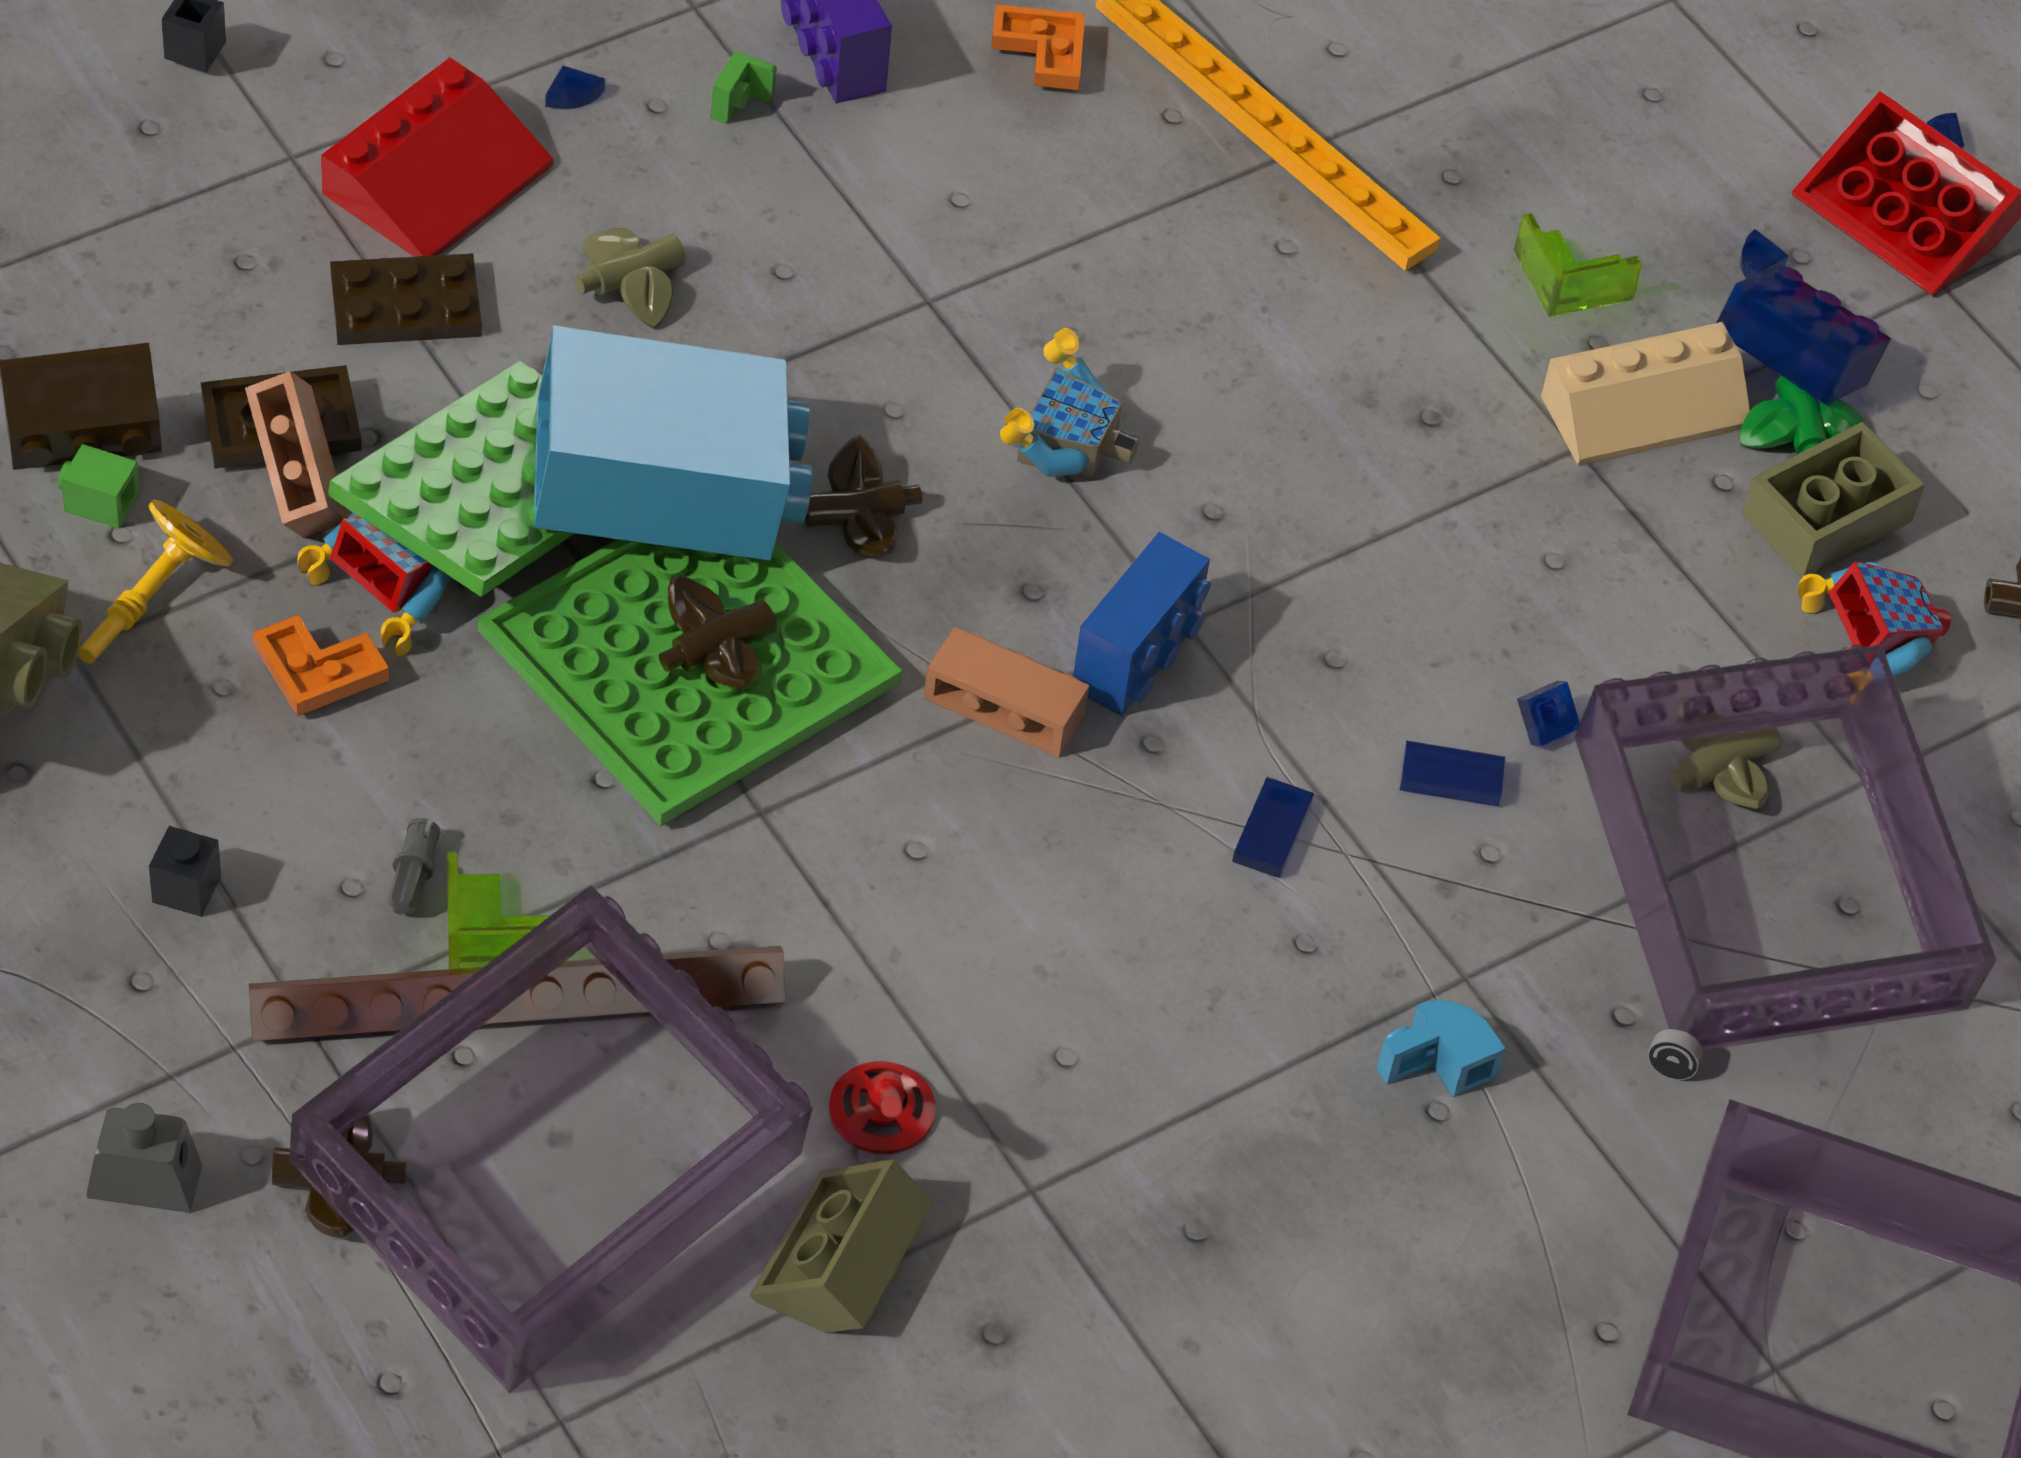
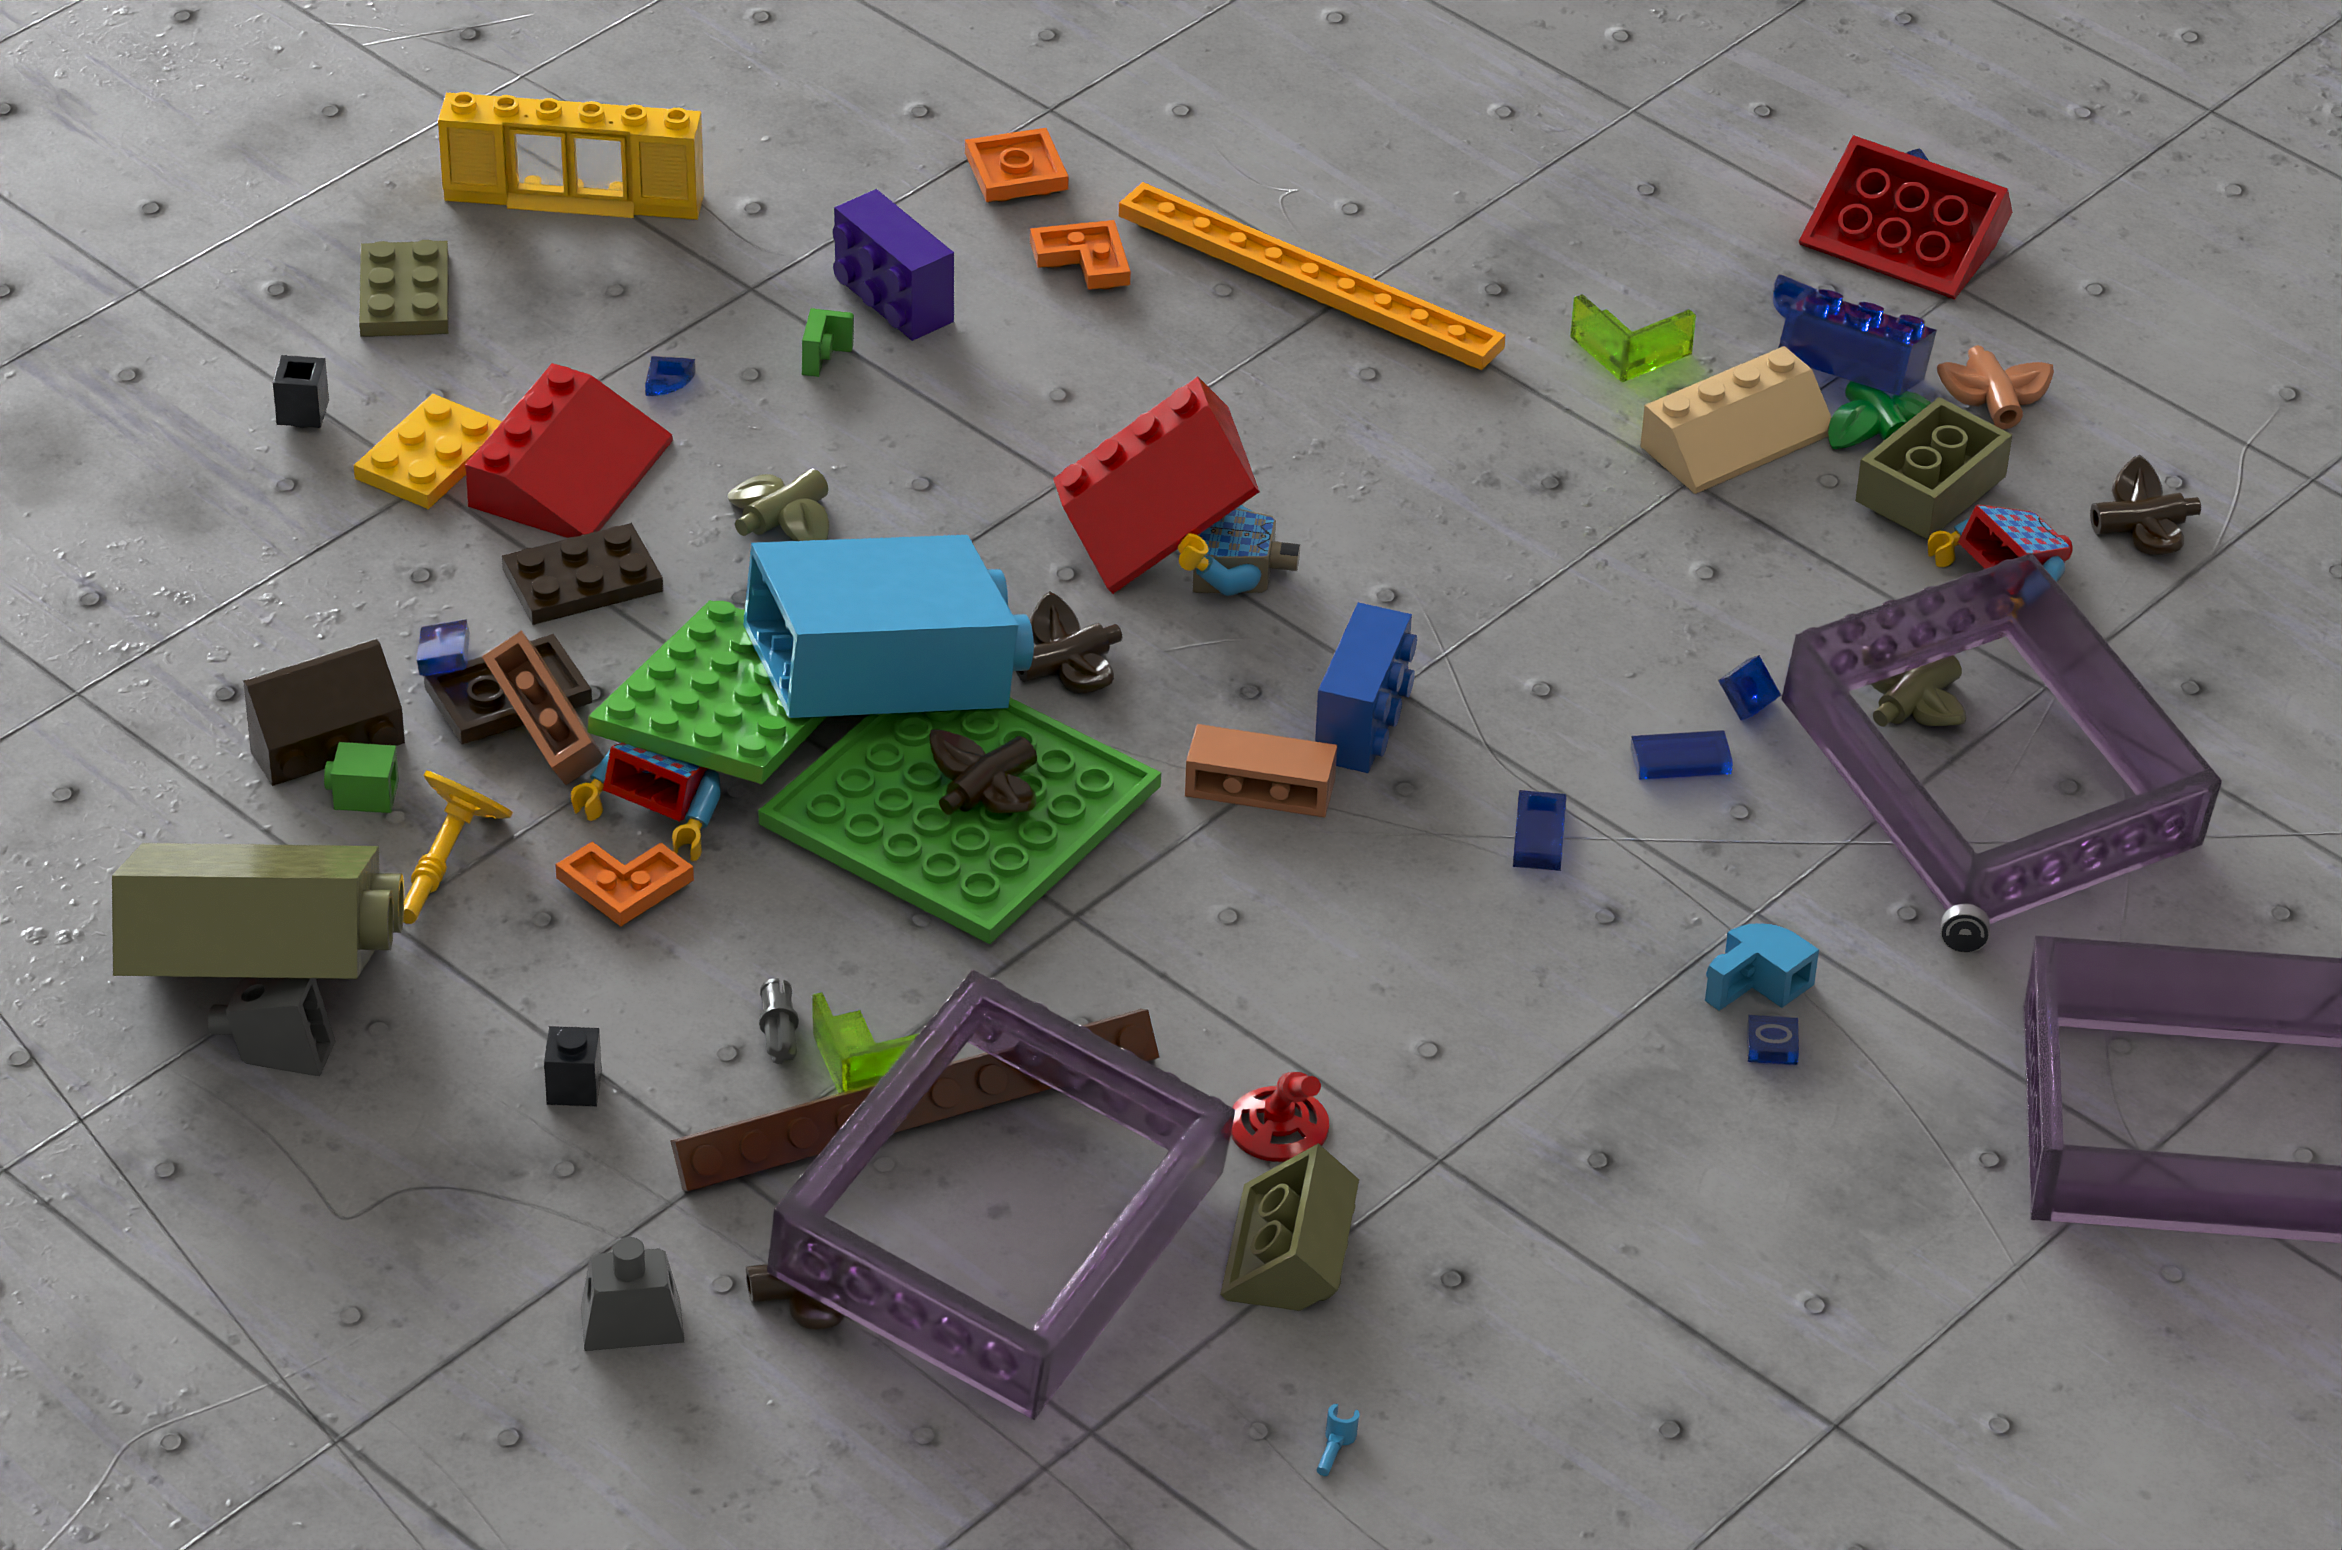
camera: 10 degrees left, 10 degrees down
none -> yellow plate [354,394,502,510]
none -> clear blue tile [416,619,470,676]
none -> red slope [1053,376,1260,594]
none -> clear blue tile [1747,1015,1799,1065]
none -> nougat plant [1937,345,2054,429]

